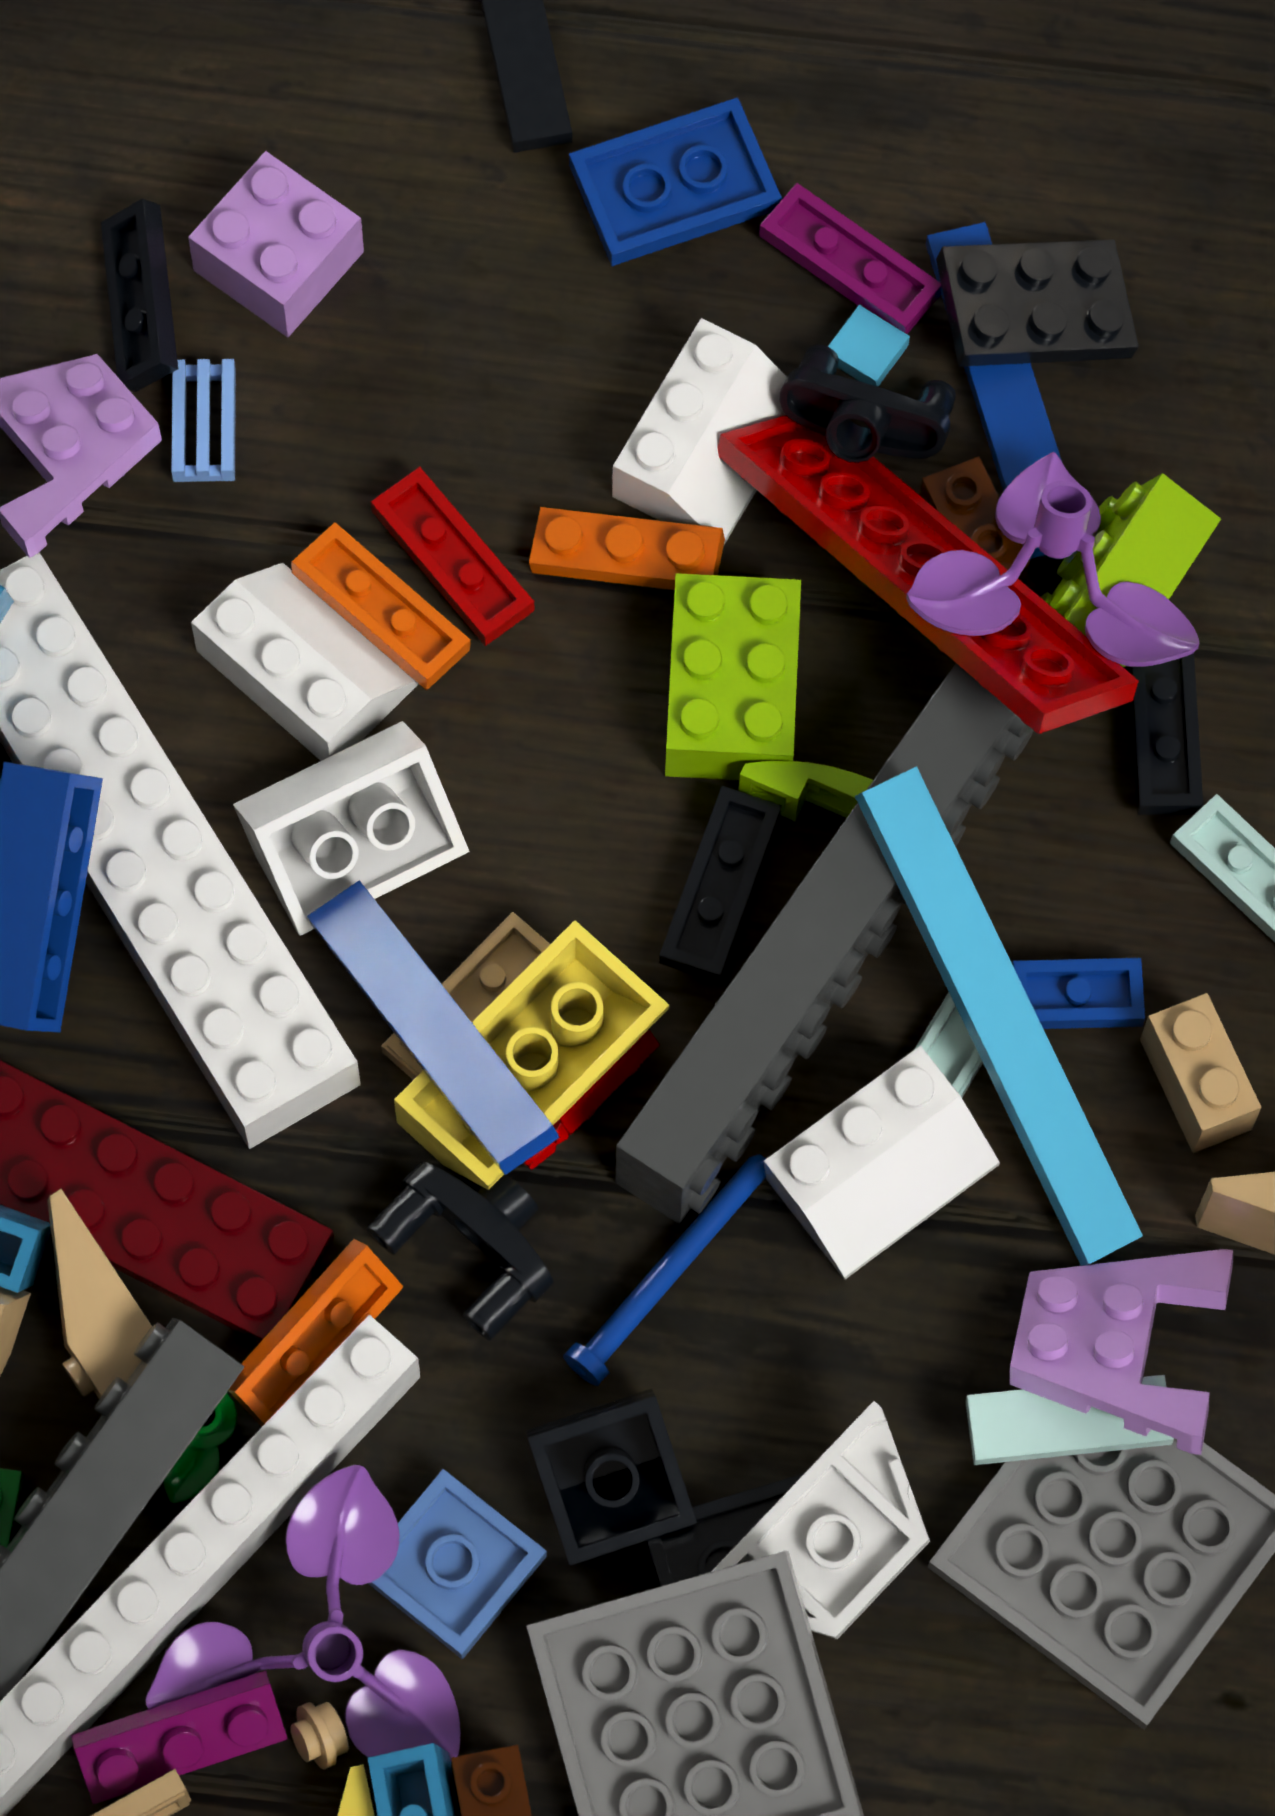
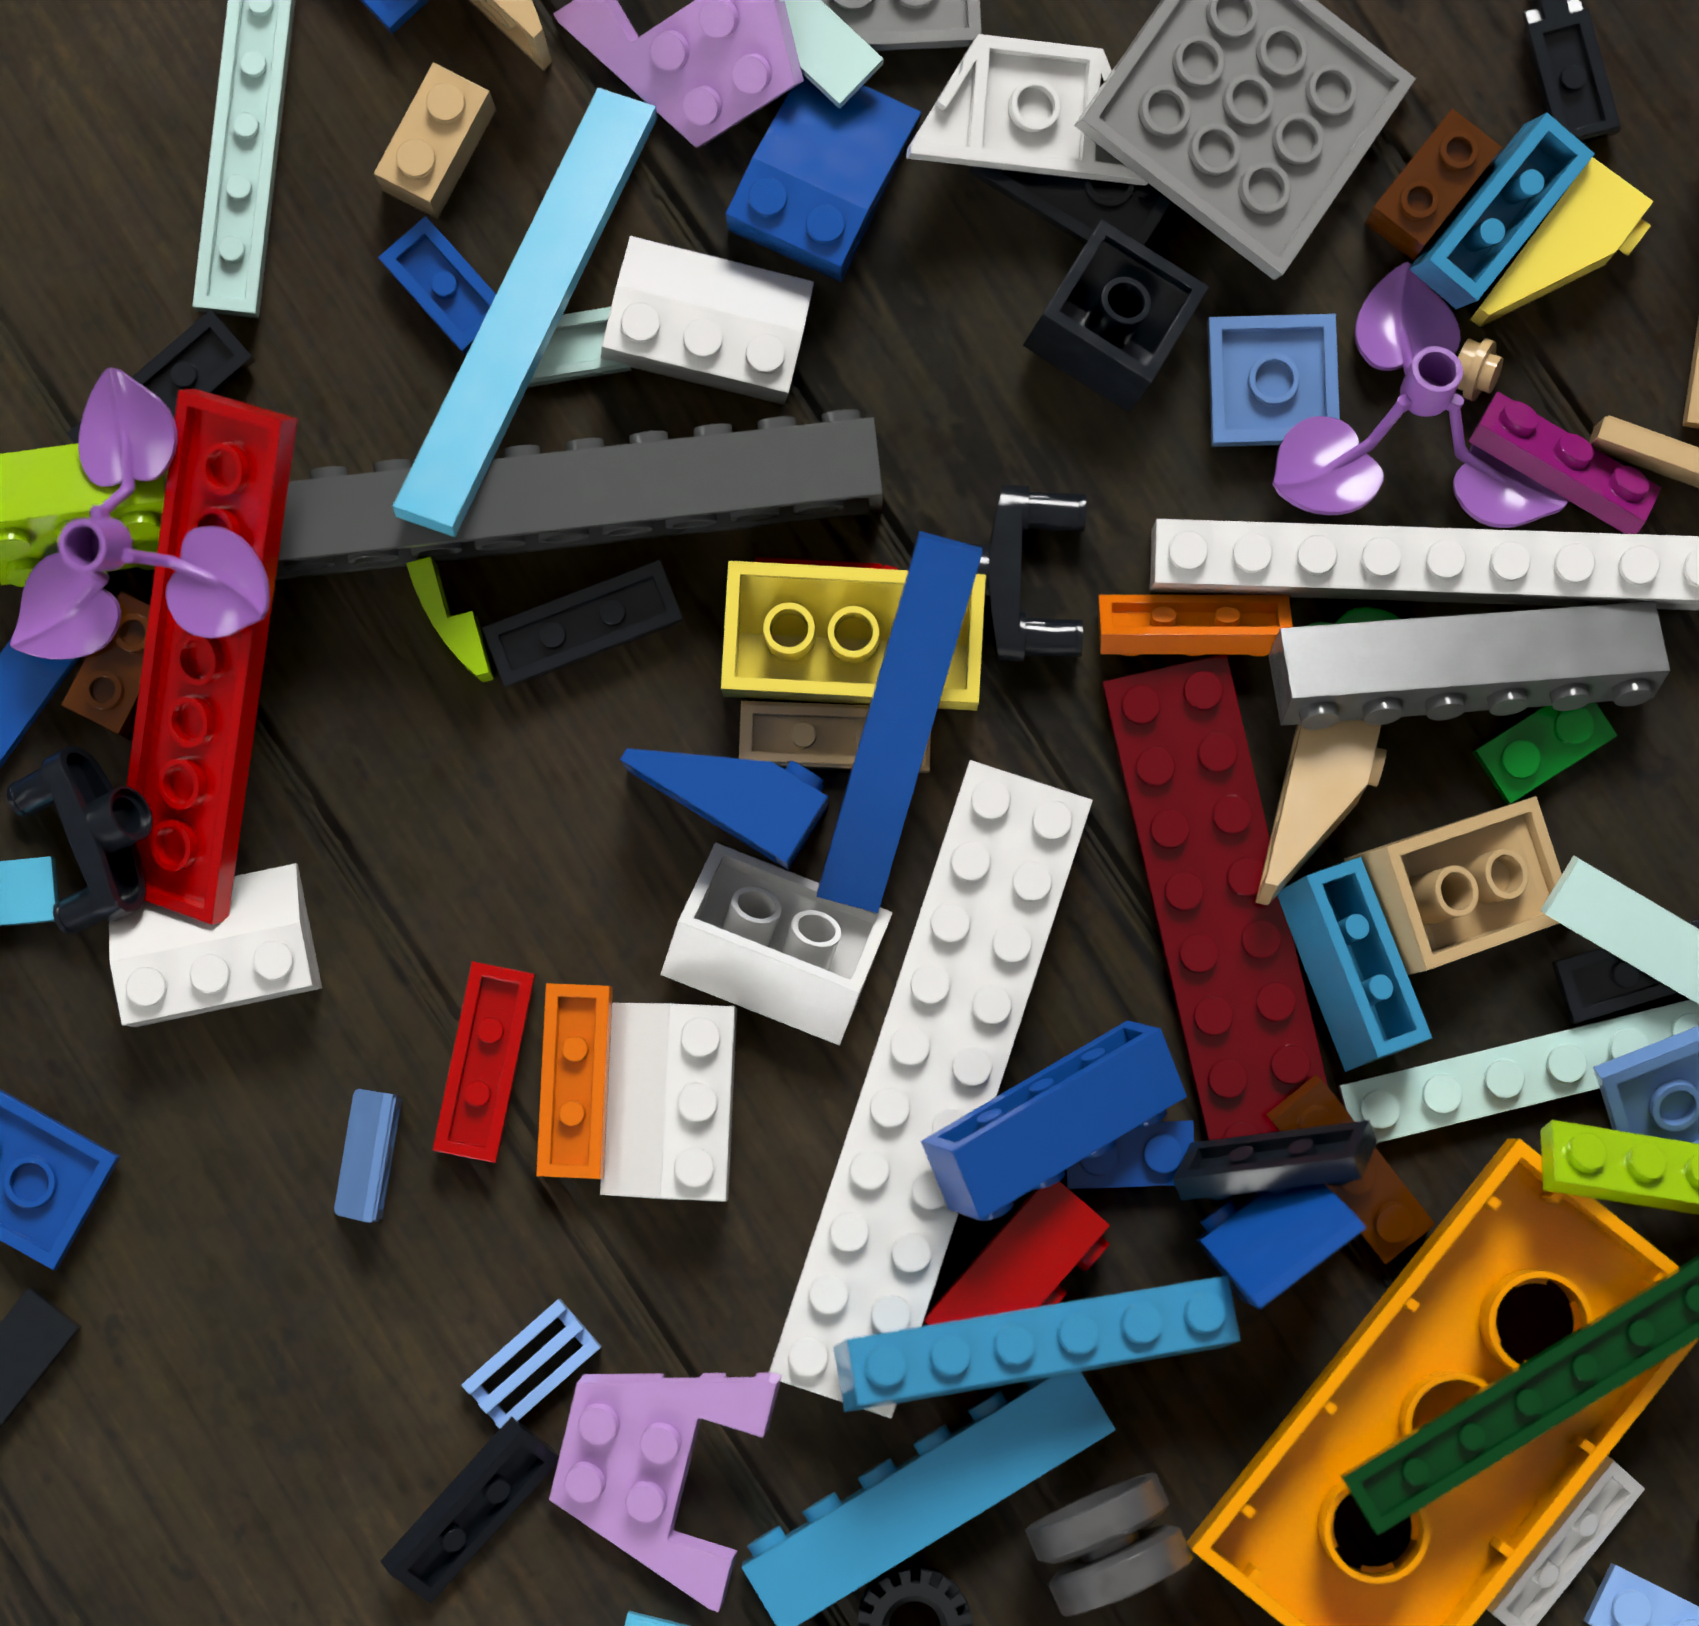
camera: 125 degrees left, 15 degrees up
lavender brick [188,151,364,338] -> none
orange plate [529,507,725,590] -> none
blue bar [563,1154,766,1386] -> none
lime brick [665,573,801,780] -> none
none -> medium blue slope [334,1089,402,1223]
none -> blue slope [620,748,829,871]
none -> blue slope [726,74,921,283]

